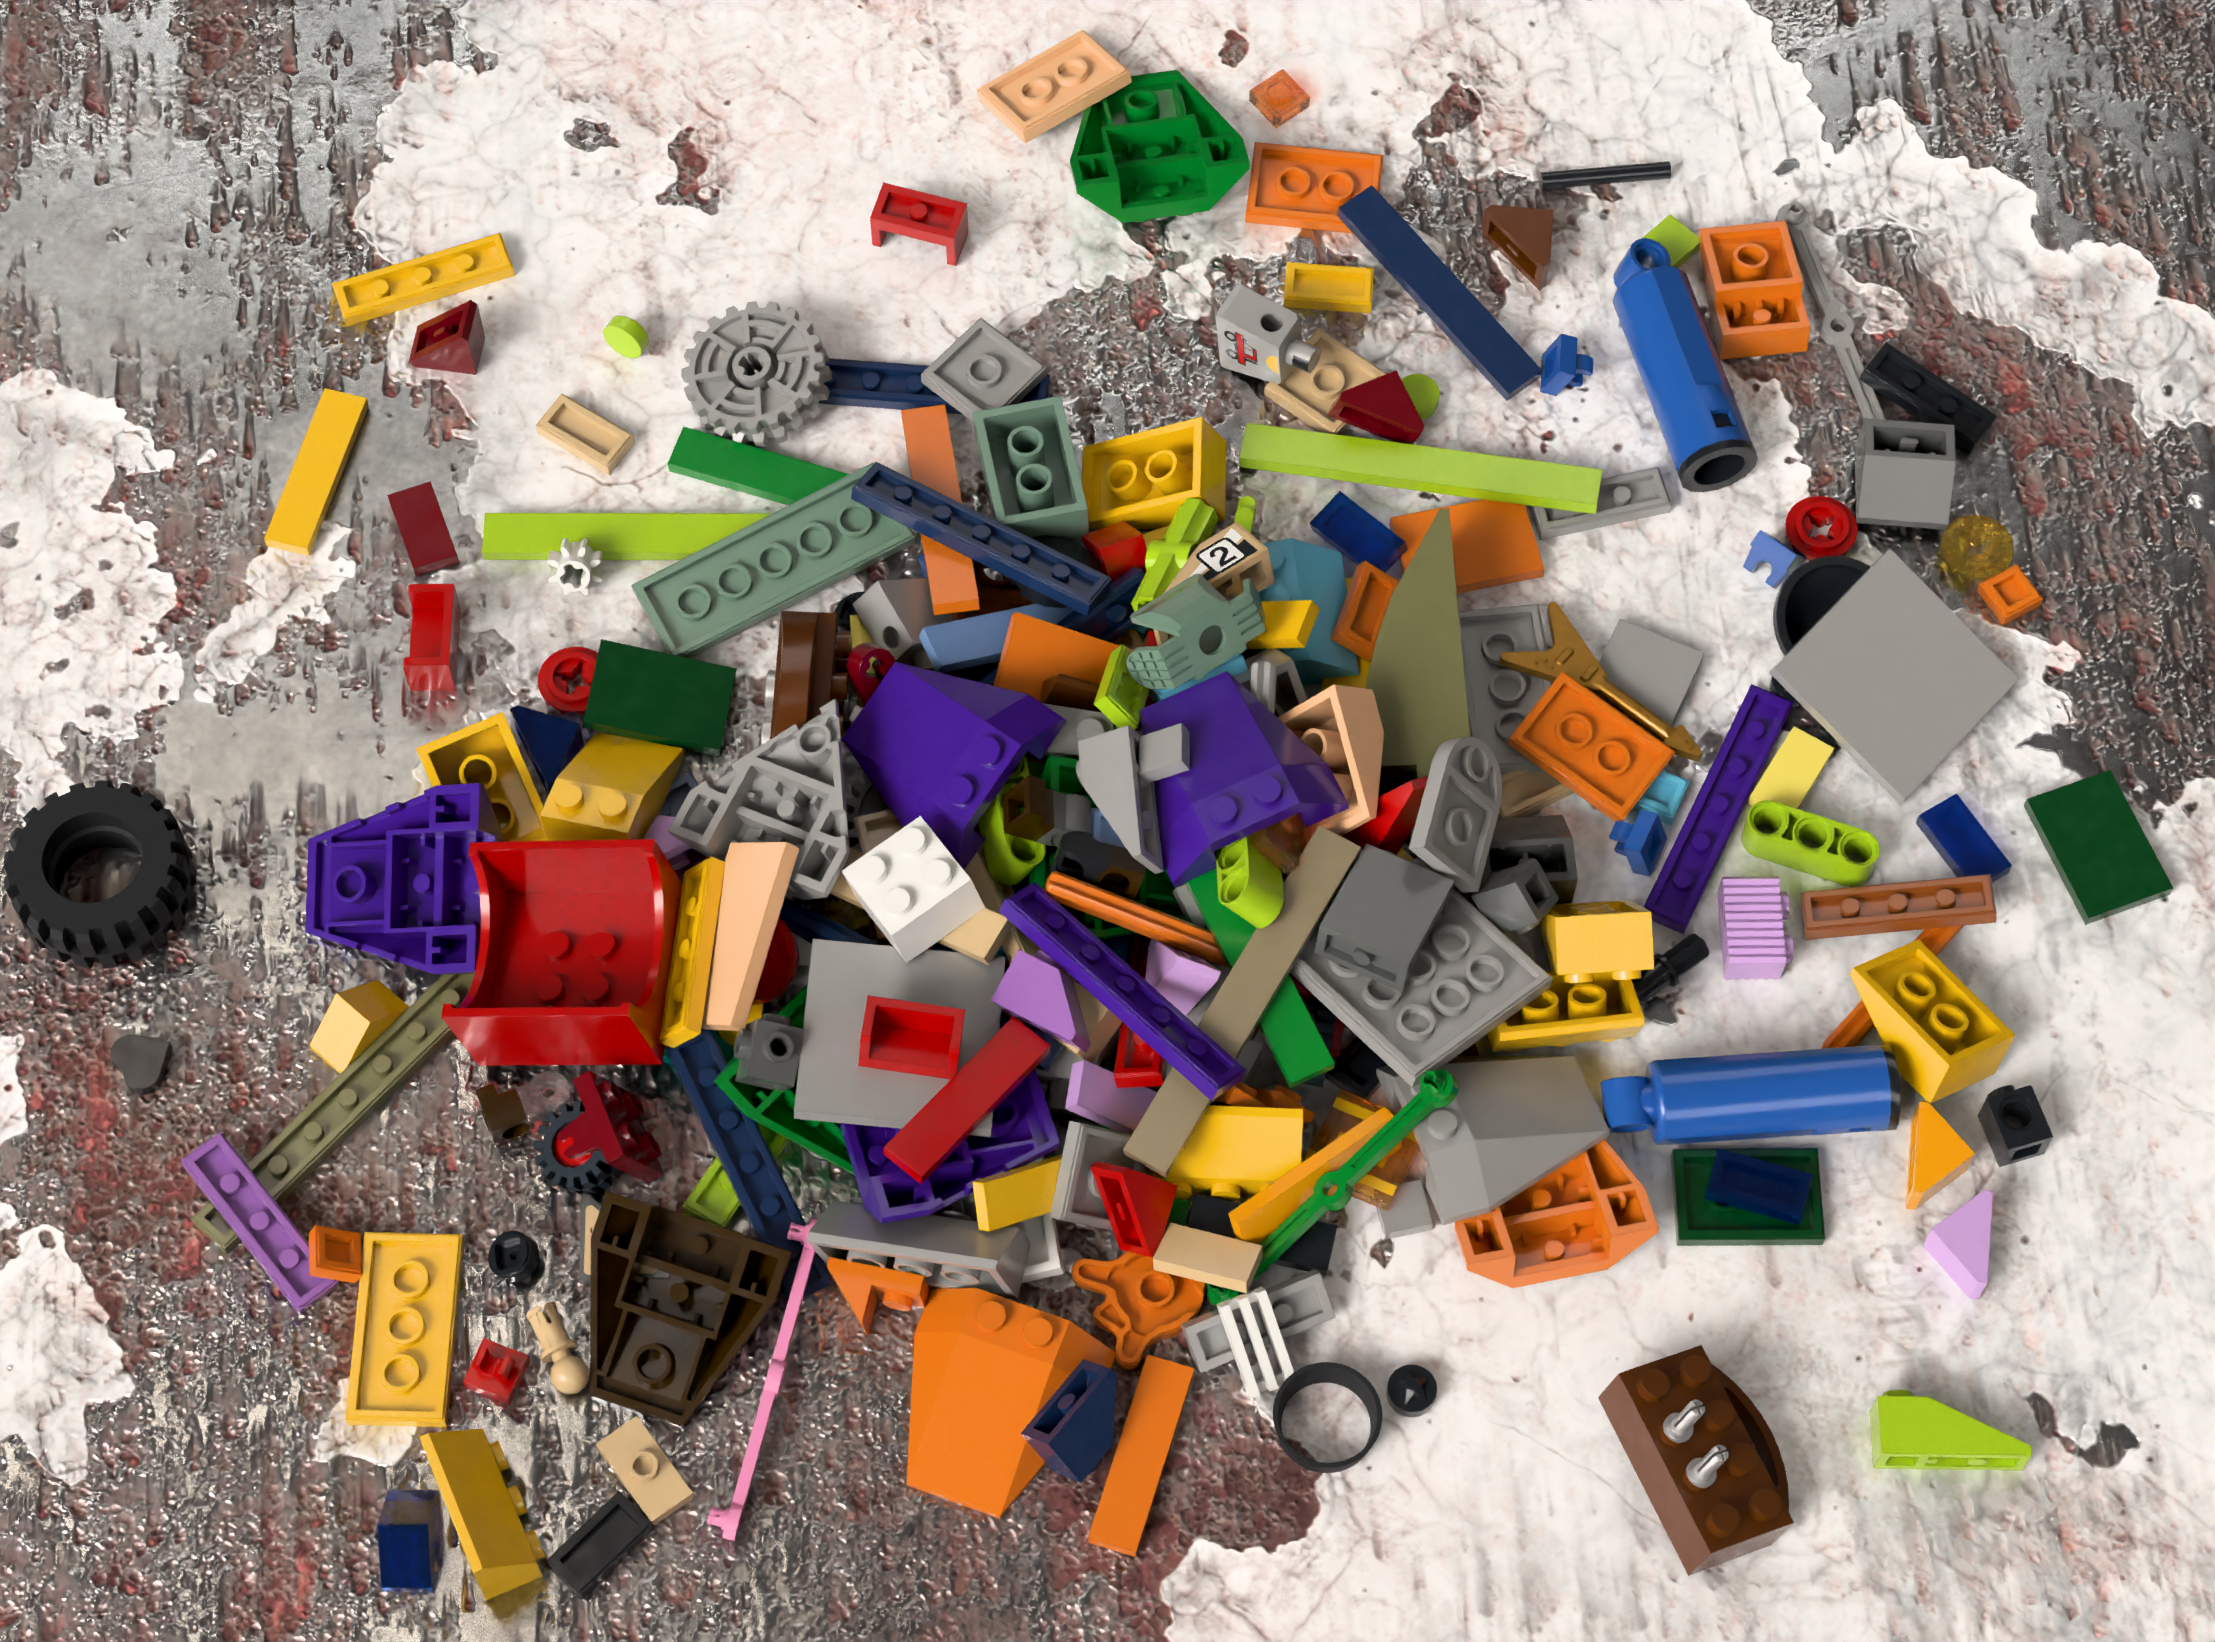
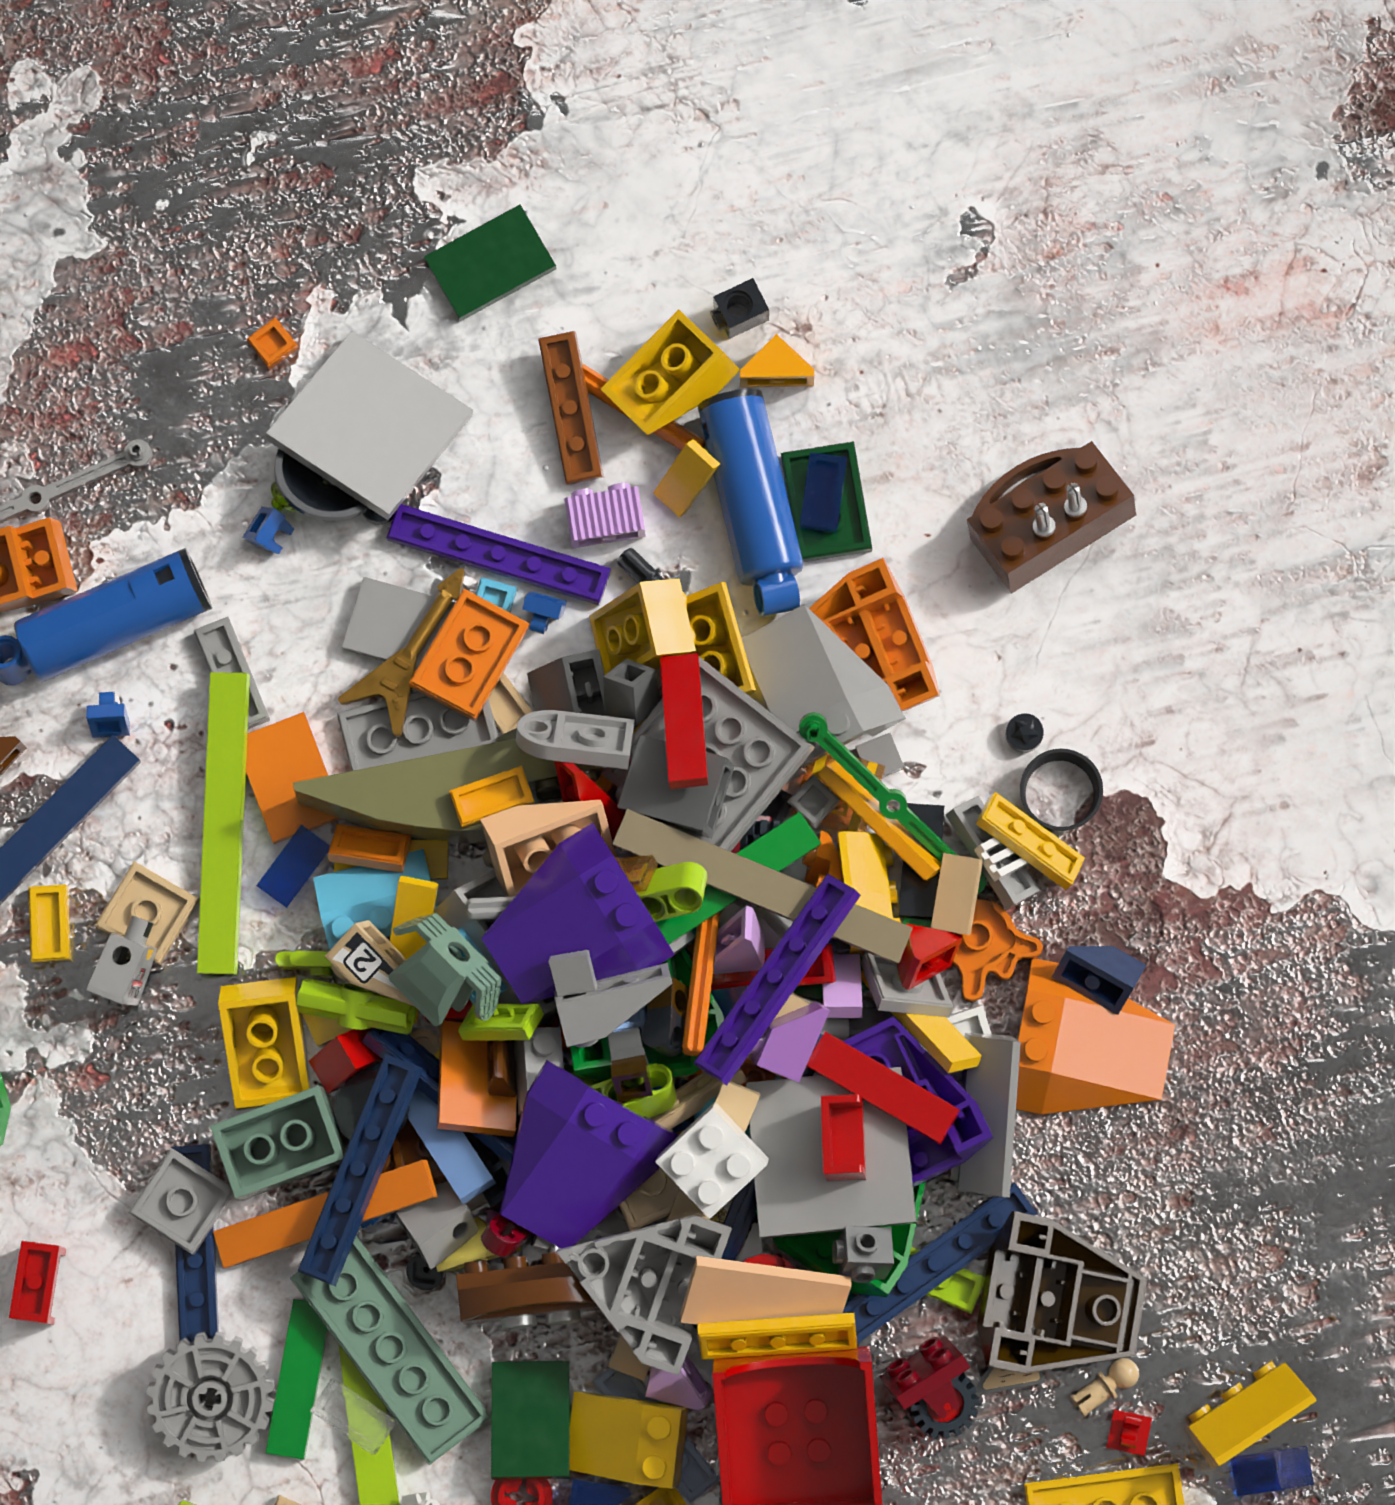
camera: 95 degrees left, 15 degrees up
leg [475,1071,573,1148] -> none
black tile [488,1230,539,1282] -> none
black tile [545,1491,655,1600] -> none
tan plate [596,1416,694,1526] -> none
bright pink piece [707,1218,818,1541] -> none
orange slope [827,1257,930,1335] -> none
orange tile [1088,1354,1195,1557] -> none
dark red slope [1328,370,1425,444] -> none
lime tile [1401,374,1440,420] -> none
lime beam [1741,800,1880,887] -> none
light yellow tile [1748,726,1834,809] -> none
red gear [1785,496,1858,561] -> none
slope [1854,418,1956,530] -> none
black tile [1859,342,1997,453] -> none
lime slope [1869,1390,2032,1471] -> none
clear blue tile [1916,793,2012,883] -> none
lavender slope [1923,1190,1993,1300] -> none
clear yellow gear [1940,515,2014,582] -> none
none -> clear tile [310,1378,397,1455]
none -> light orange tile [449,766,534,829]
none -> yellow tile [653,439,720,518]
none -> red tile [660,653,708,789]
none -> light grey tile [787,775,841,829]
none -> yellow tile [975,792,1085,890]

